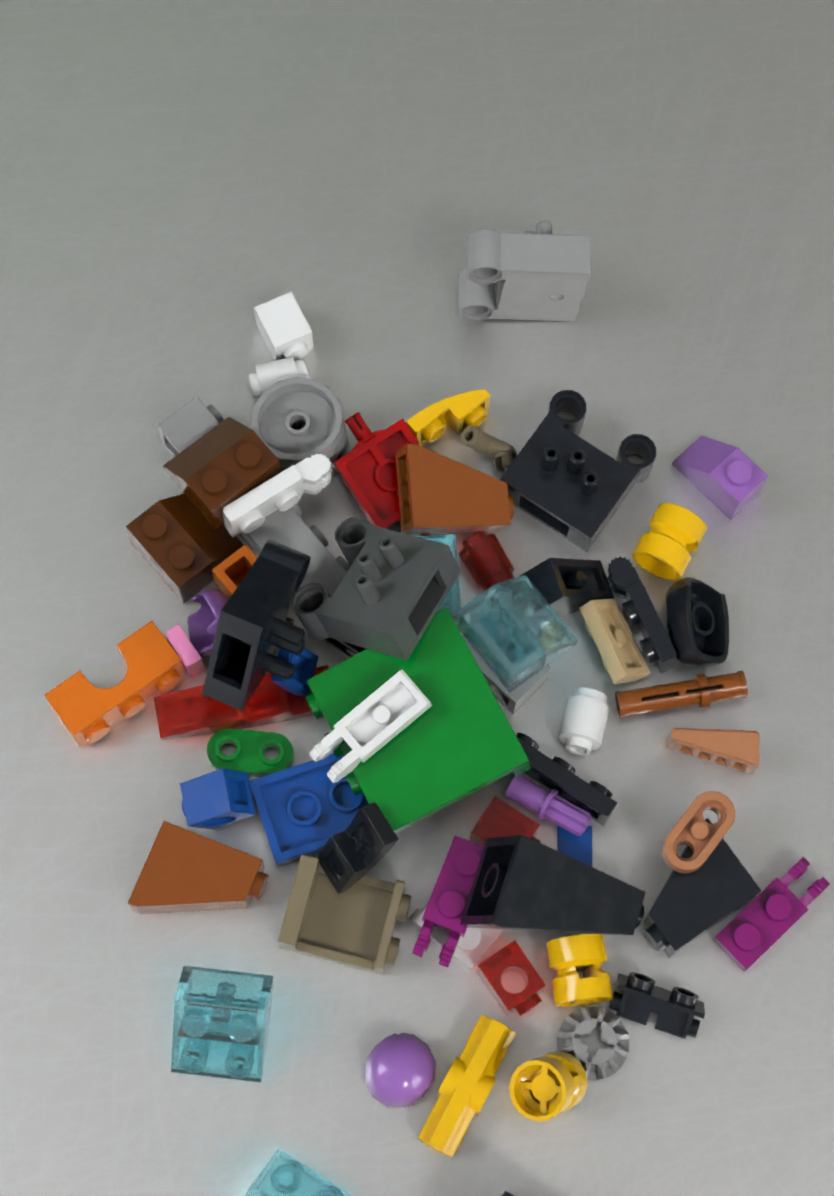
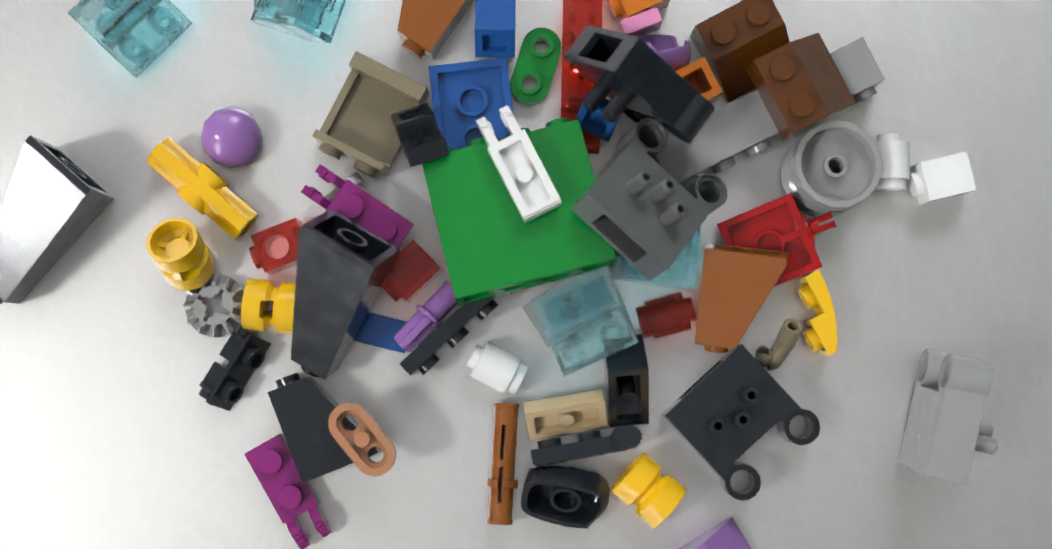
camera: 105 degrees right, 15 degrees up
white hinge [222,453,331,538] -> none
nougat slope [666,728,760,774] -> none

